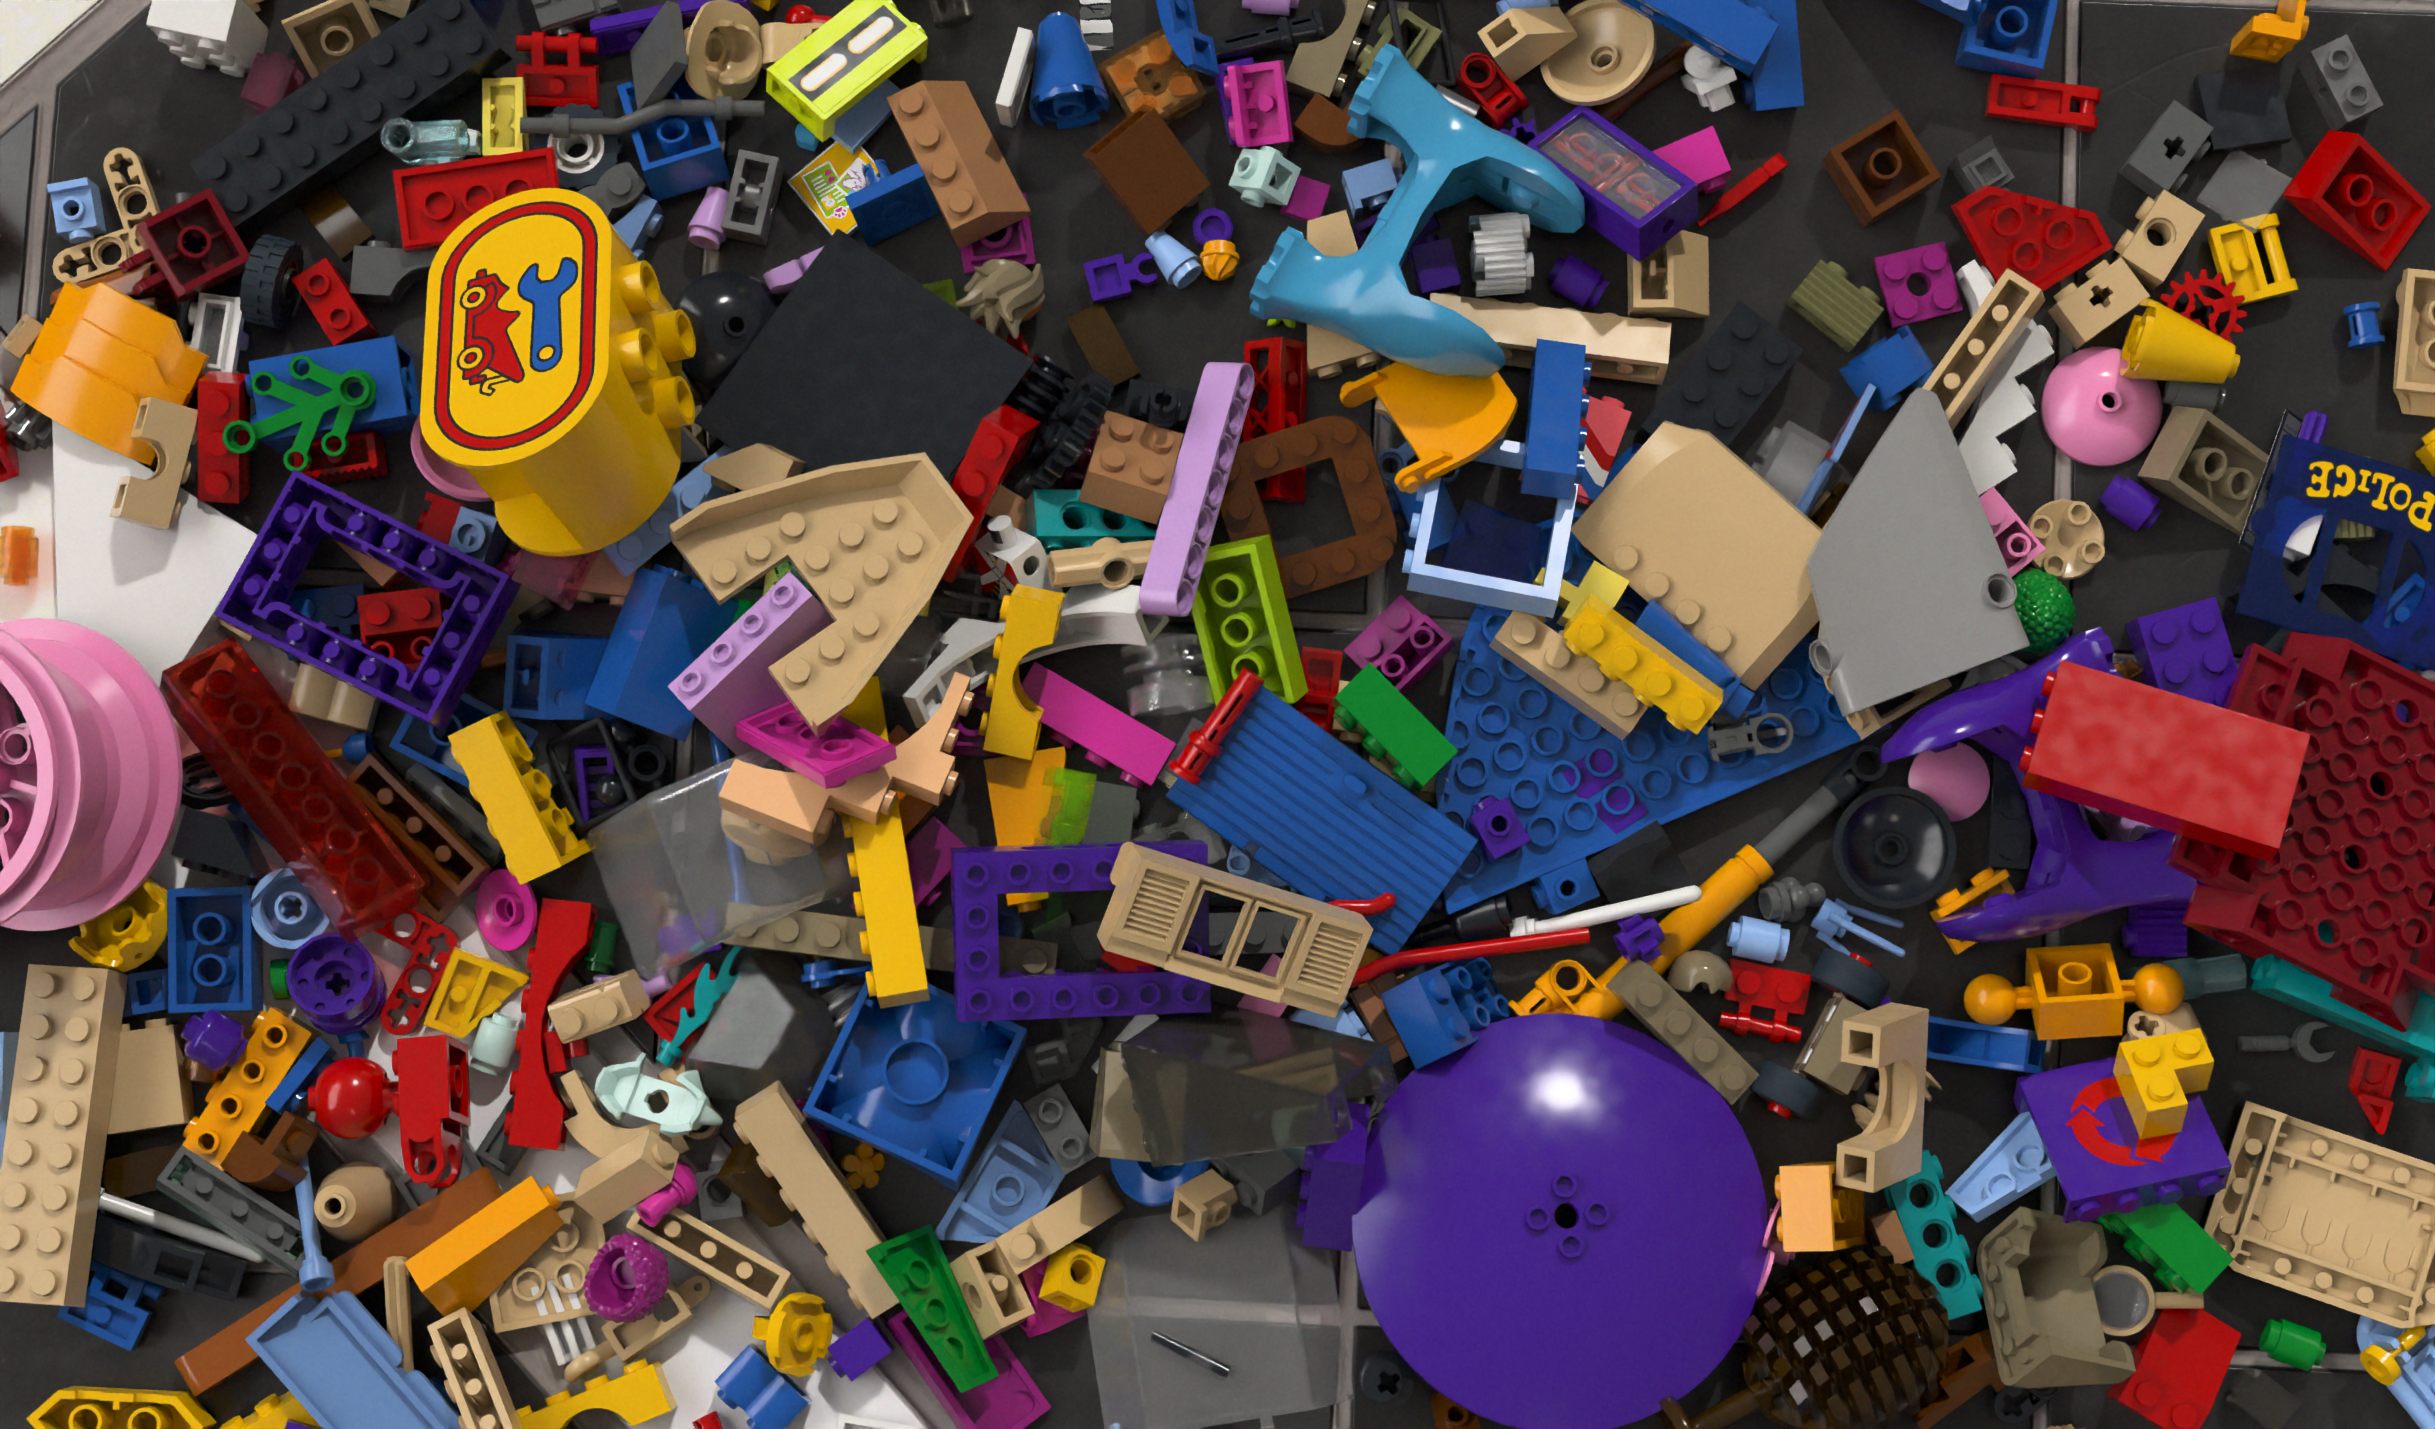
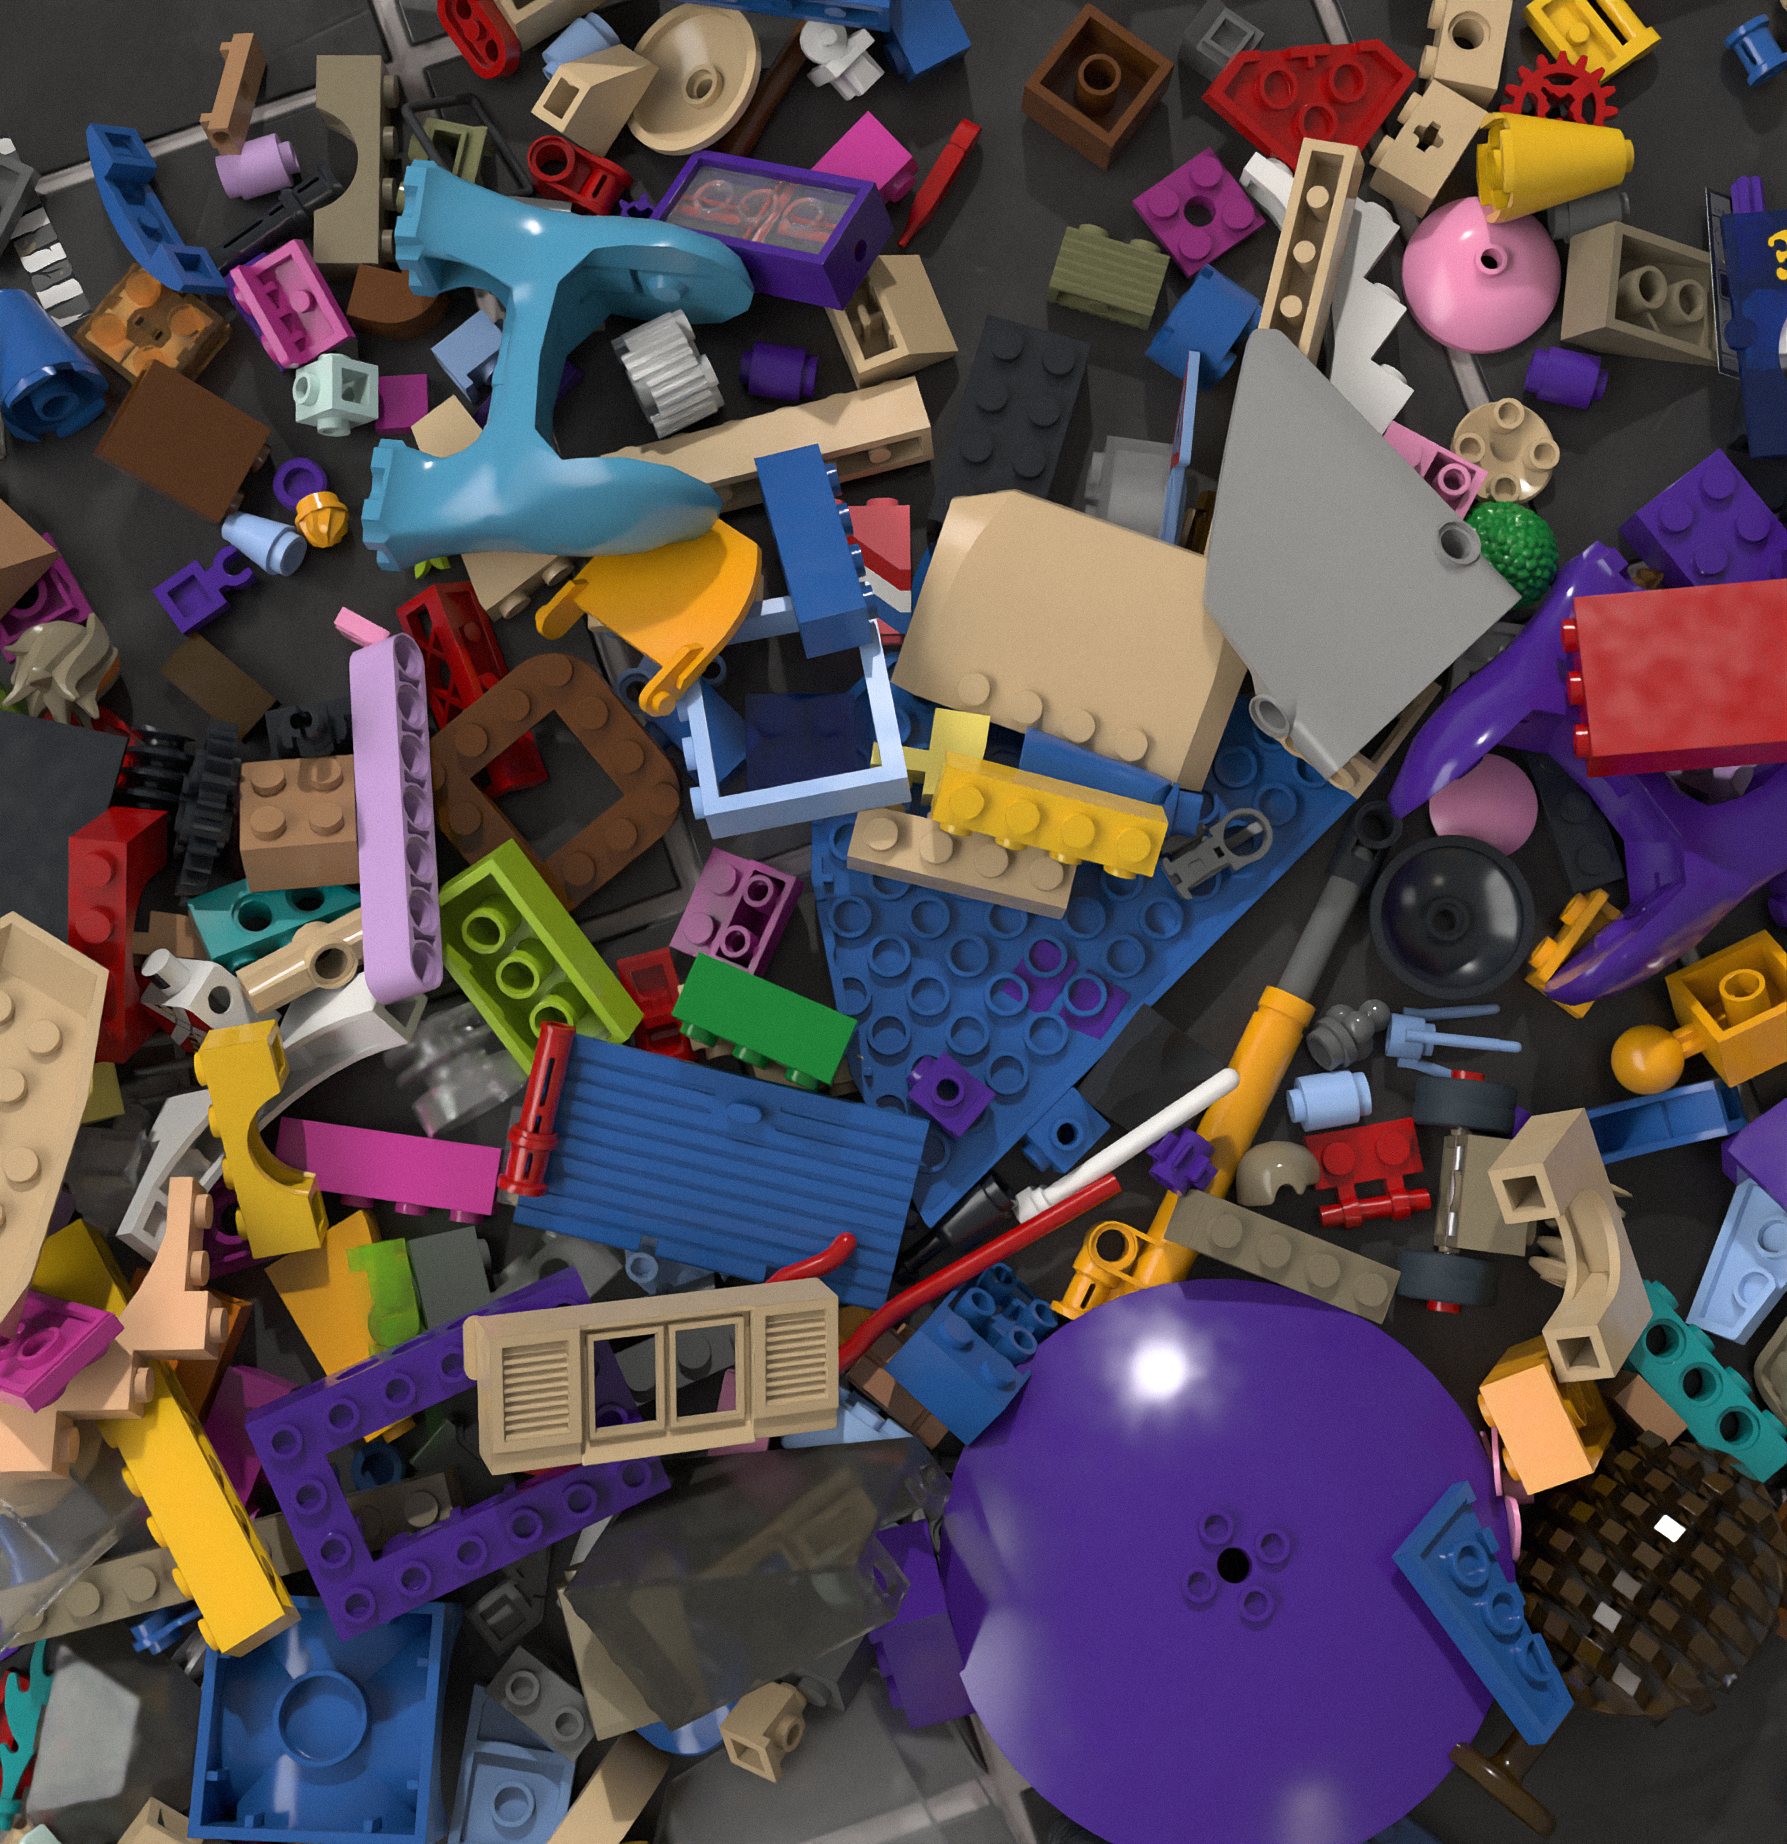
camera: 25 degrees left, 0 degrees up
dark purple brick [1408,235,1462,300] -> none
none -> bright pink tile [334,607,393,647]
none -> blue wing [1391,1480,1574,1746]

